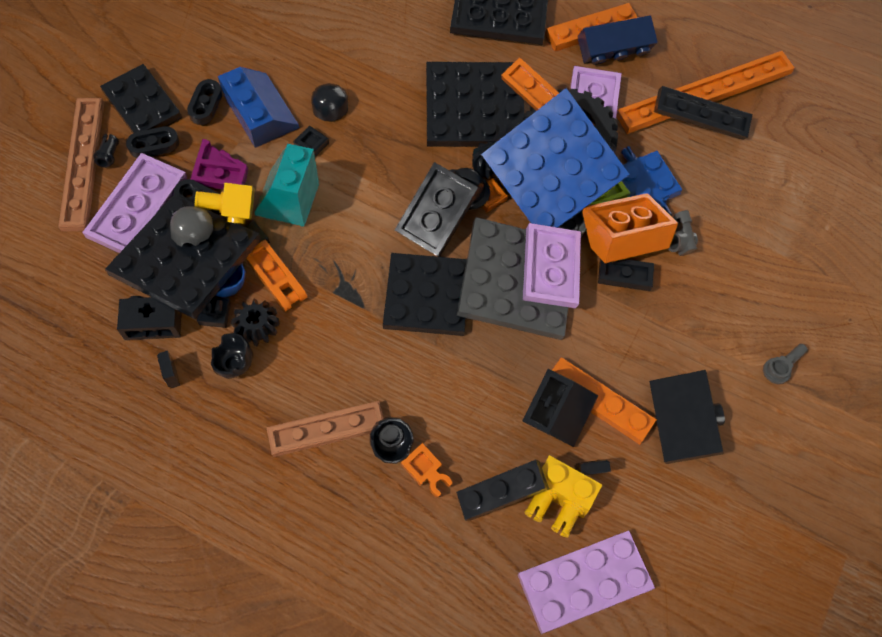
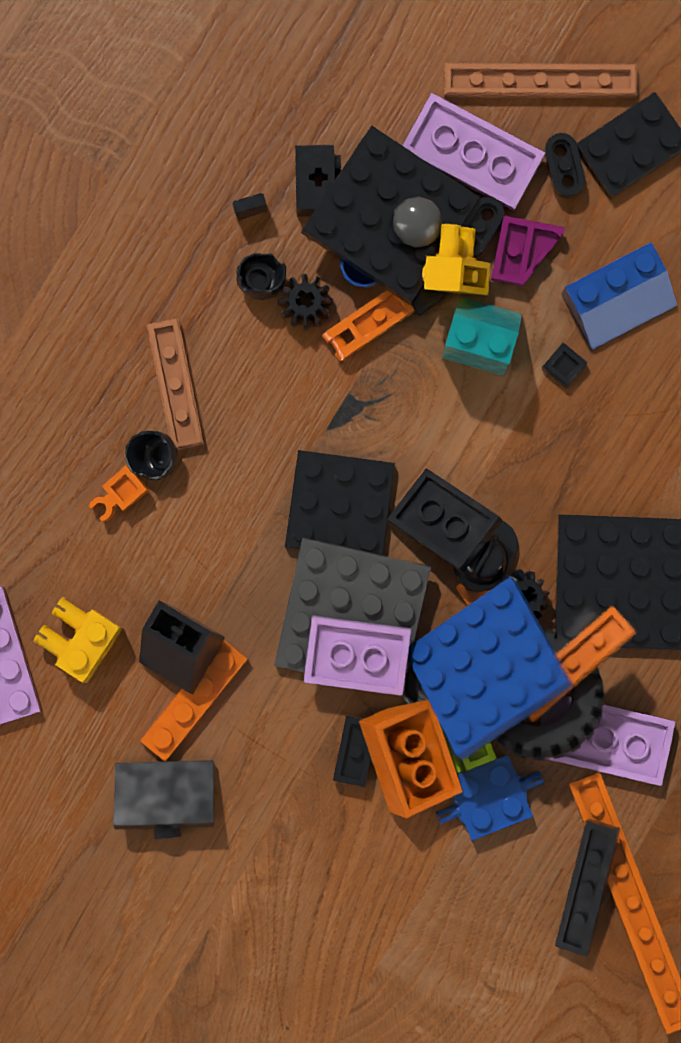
camera: 100 degrees right, 20 degrees up
black pin [93,134,119,168] -> none
black plate [187,79,222,125] -> none
black tile [197,297,231,328] -> none
black hair [311,83,348,121] -> none
black plate [456,459,549,521] -> none
black tile [574,460,611,475] -> none
dark grey plate [668,210,698,256] -> none
dark grey plate [763,344,808,384] -> none

